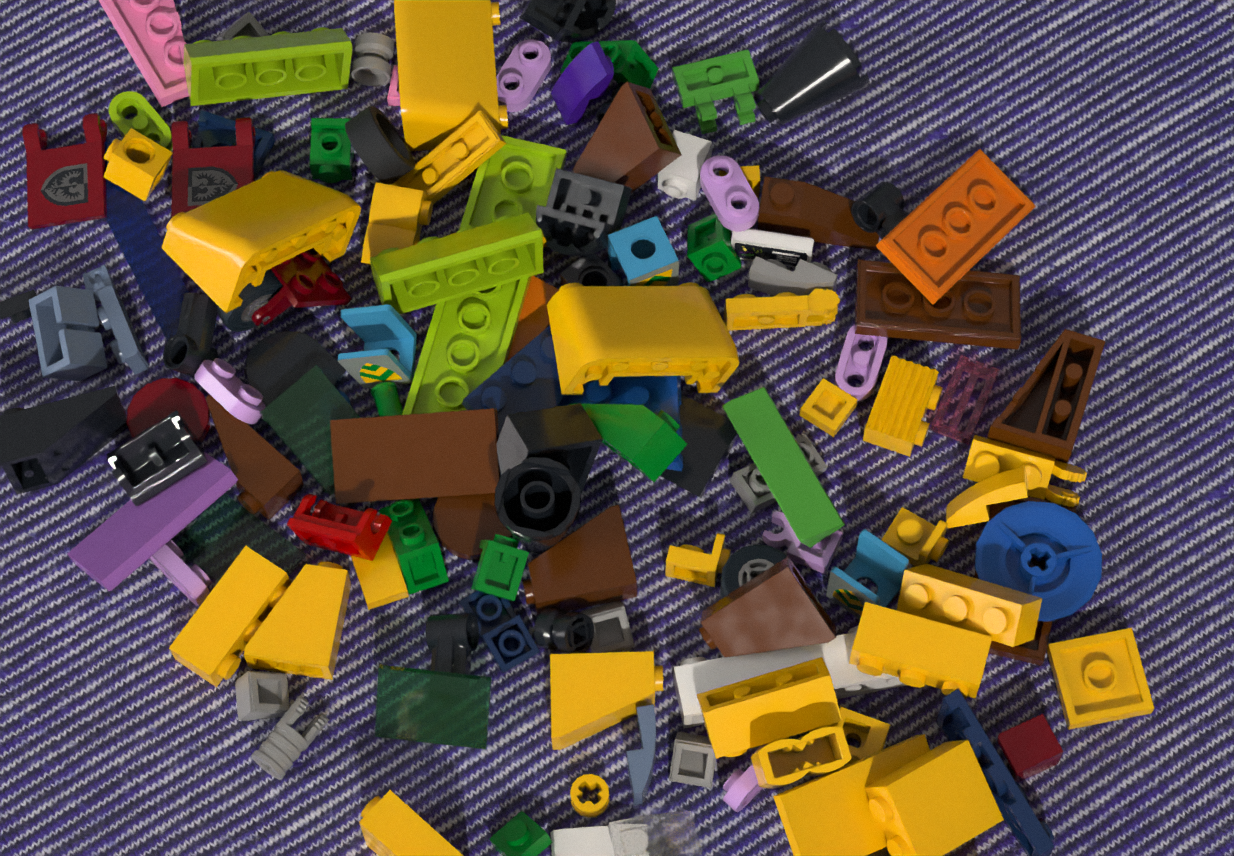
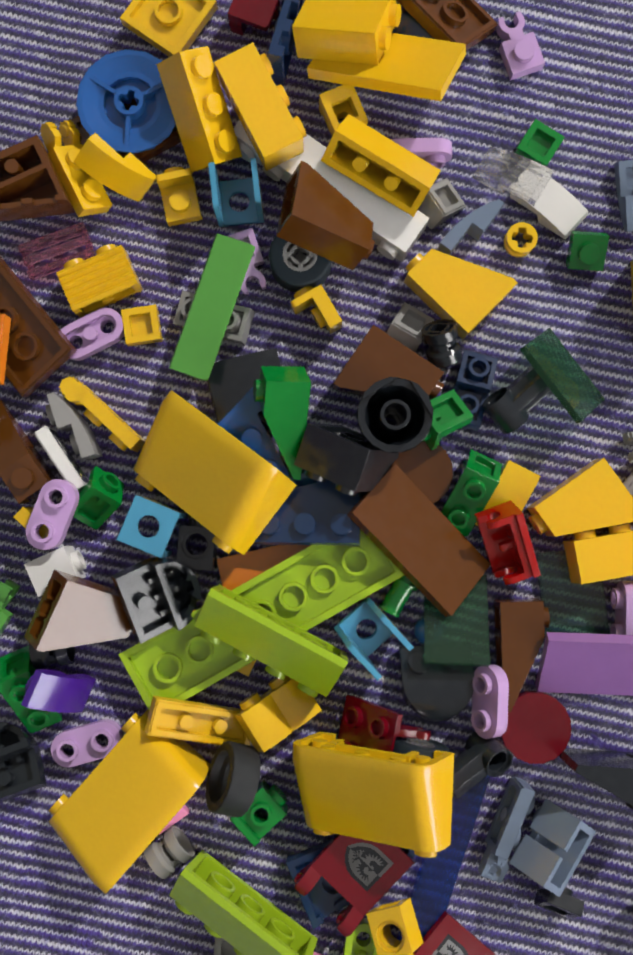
camera: 135 degrees left, 20 degrees up
black hinge [106,410,207,506] -> none
yellow brick [751,726,852,788] -> none

